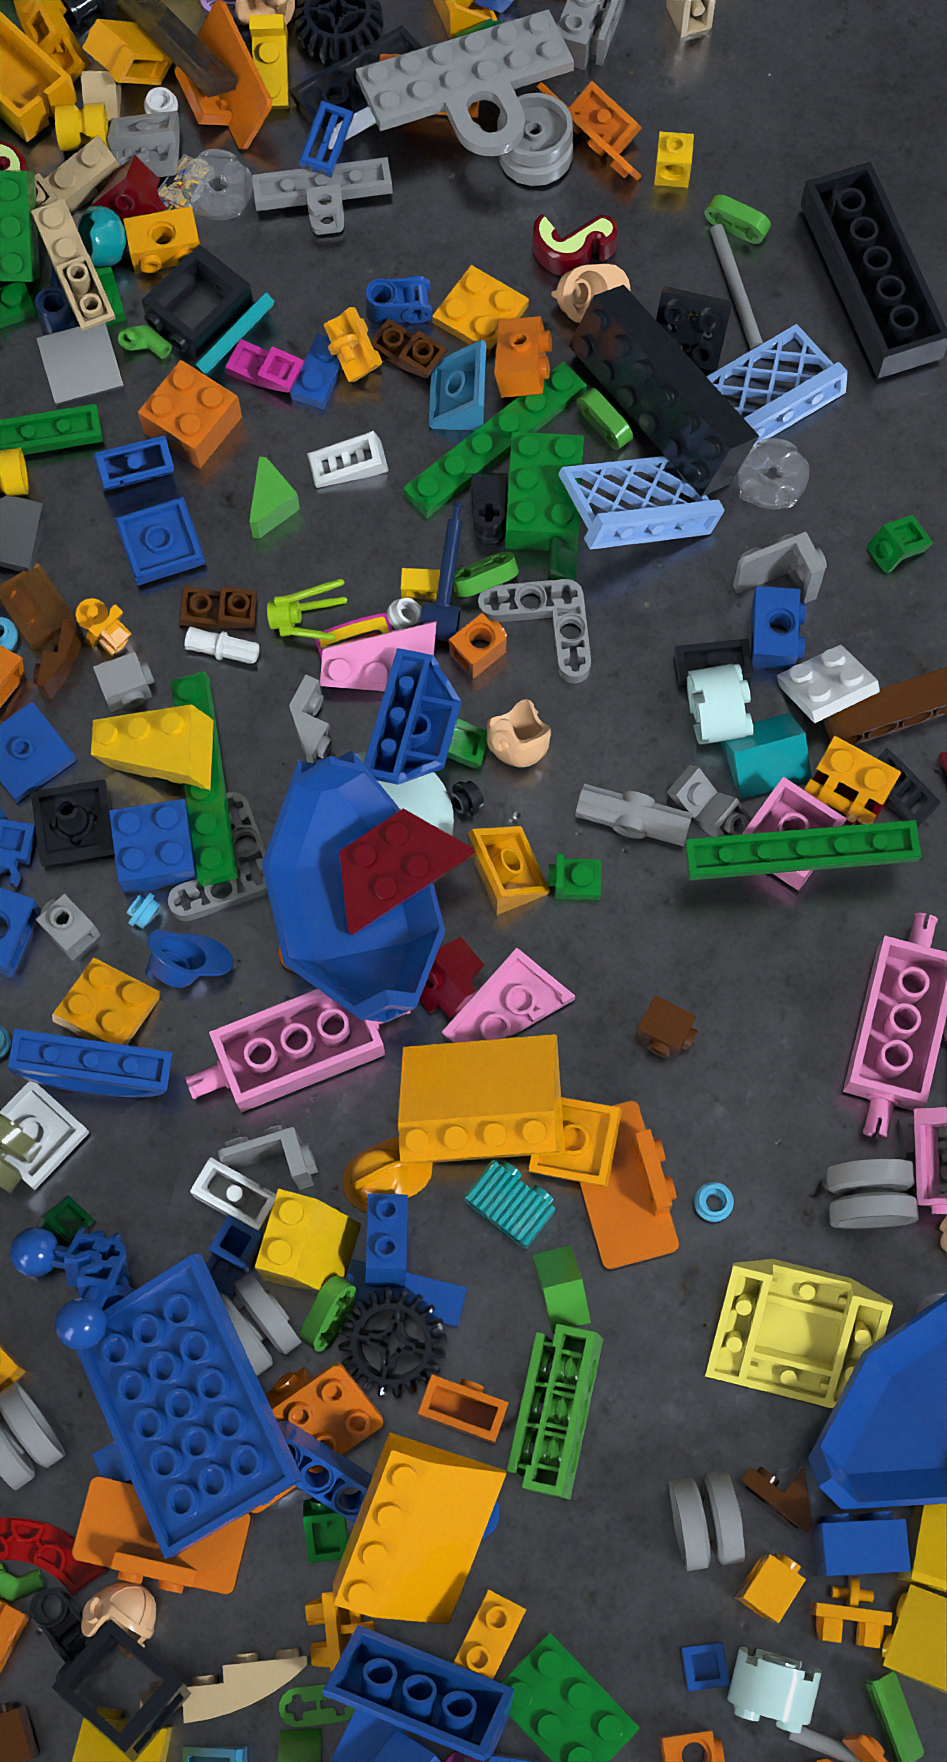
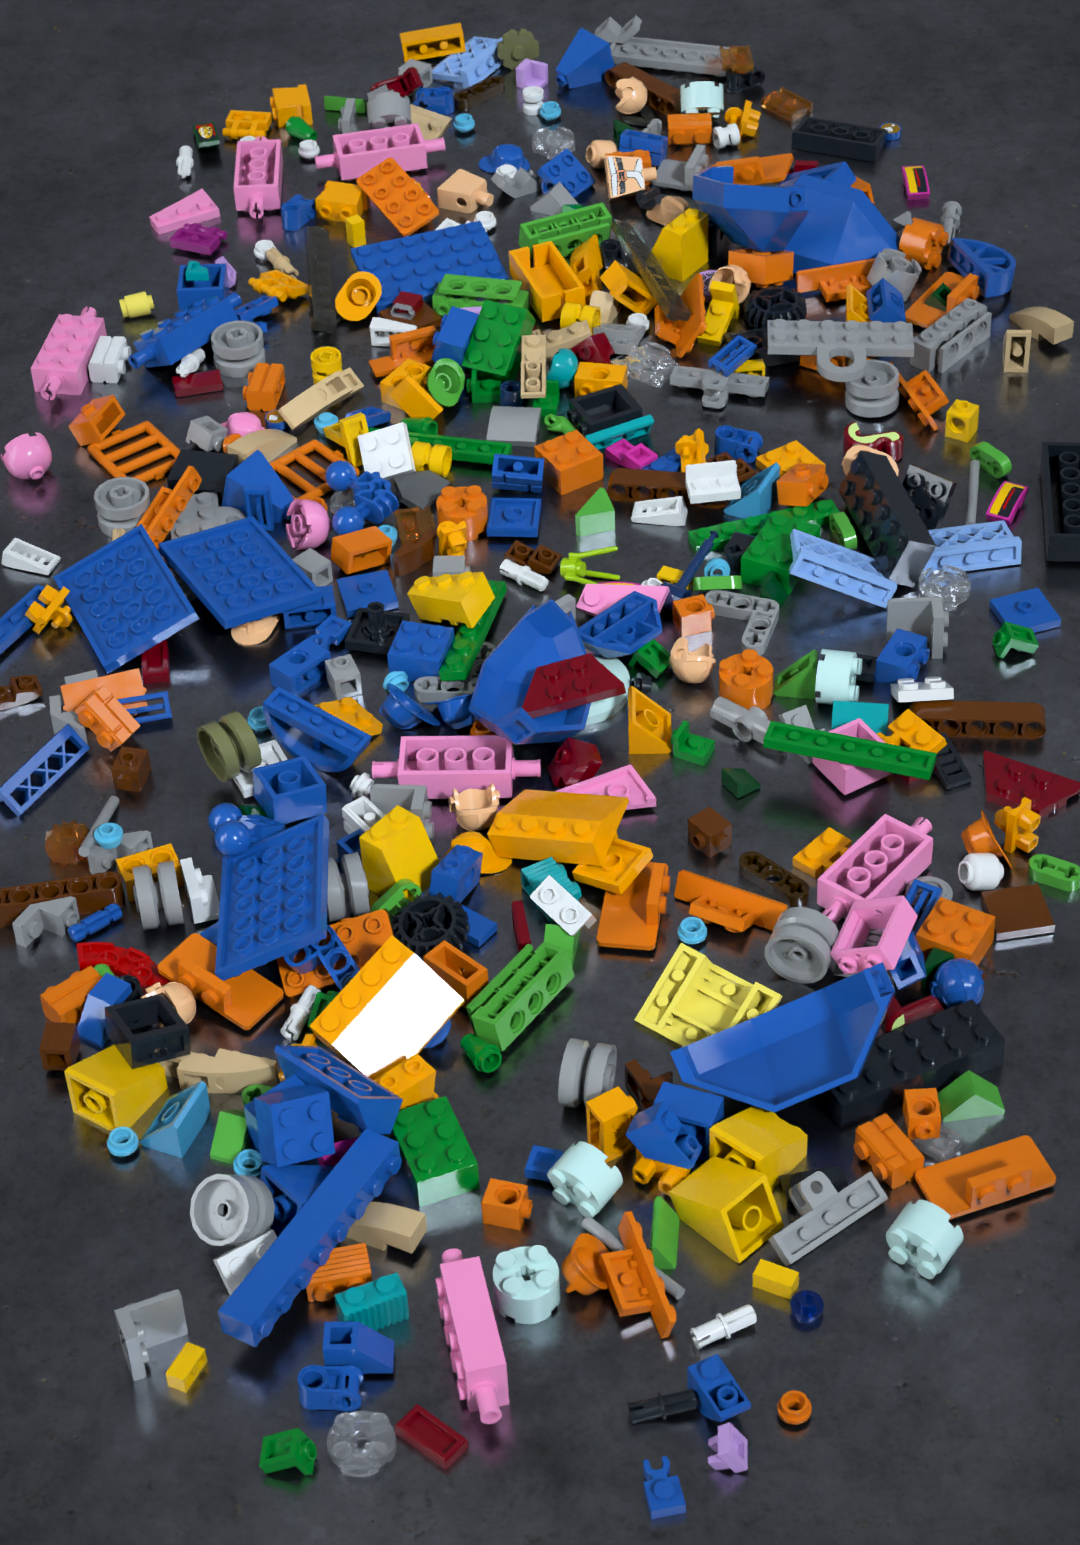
camera: 25 degrees right, 30 degrees down
none -> blue slope [77,972,132,1049]
none -> white bracket [180,857,220,924]
none -> blue brick [252,756,327,825]
none -> white axle [280,985,322,1041]
none -> white plate [350,772,374,799]
none -> blue piece [423,694,476,729]
none -> orange brick [436,485,488,542]
none -> light nougat cap [448,783,500,831]
none -> green cone [460,1033,502,1073]
none -> dark red tile [511,900,531,953]
none -> white bracket [530,875,596,936]
none -> reddish brown beam [606,468,729,509]
none -> blue slope [625,1101,703,1169]
none -> orange bracket [674,870,788,933]
none -> white bracket [686,460,741,504]
none -> medium azure plate [704,558,730,577]
none -> orange brick [719,649,774,710]
none -> dark green slope [721,768,761,799]
none -> yellow piece [734,359,765,376]
none -> dark brown beam [739,851,809,907]
none -> bright green slope [773,649,818,699]
none -> light orange plate [792,827,852,879]
none -> slope [986,481,1029,526]
none -> blue plate [989,588,1061,633]

